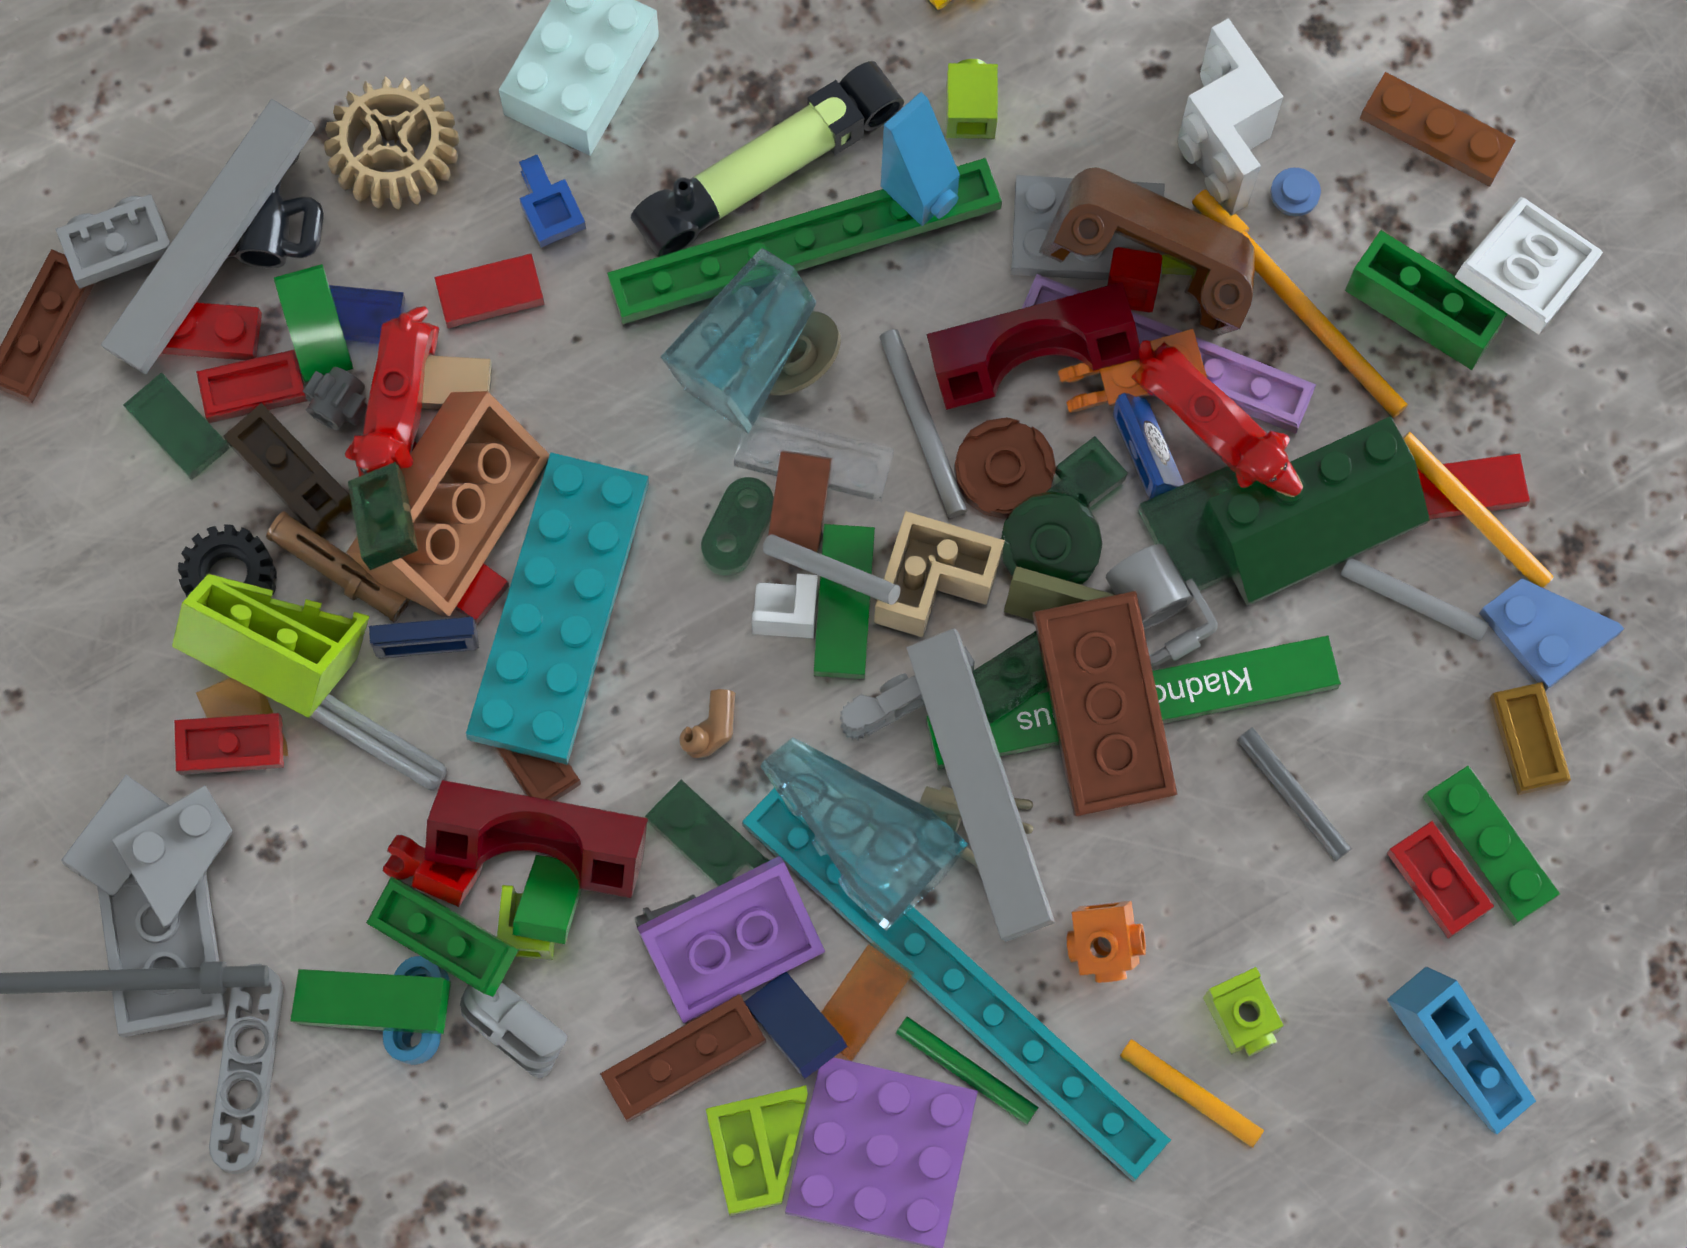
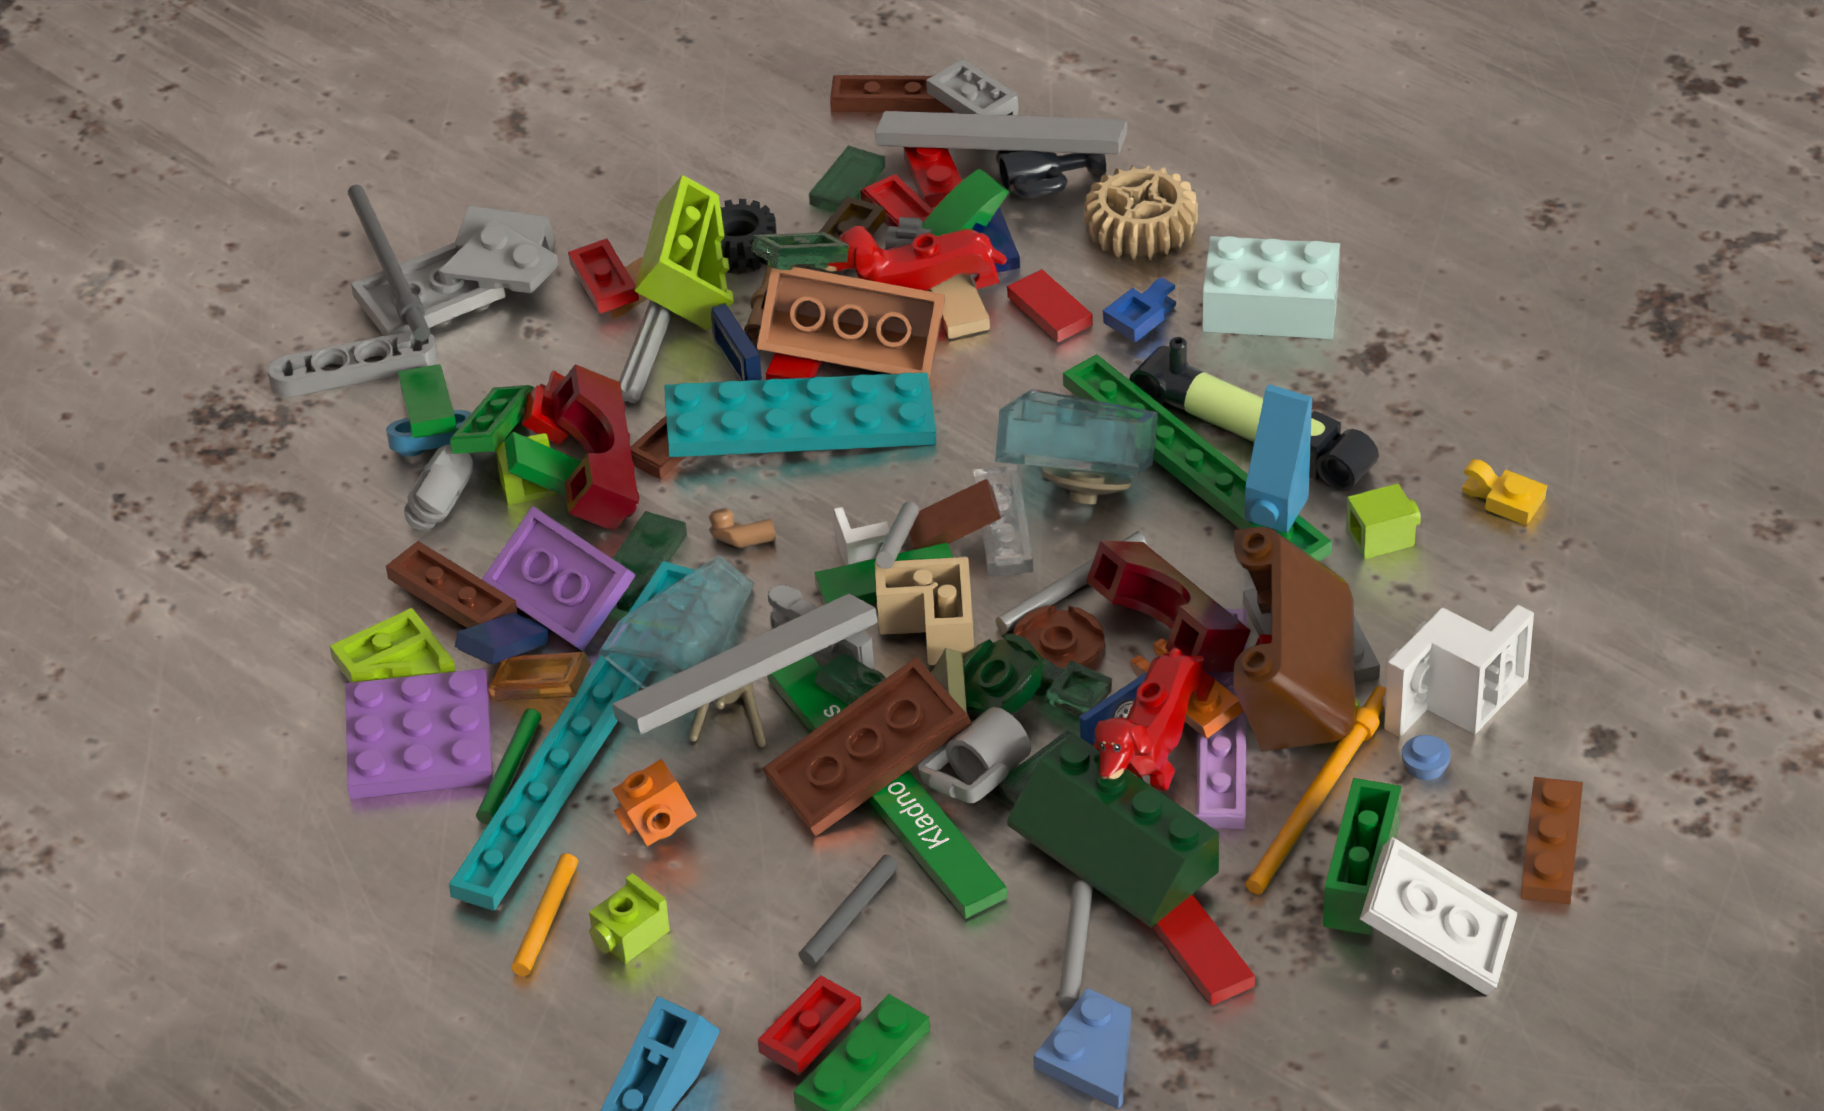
camera: 75 degrees right, 30 degrees down
clear green plate [701,477,774,576] -> none
light orange bar [1403,432,1554,588] -> none
pearl gold tile [1489,682,1571,795] -> none

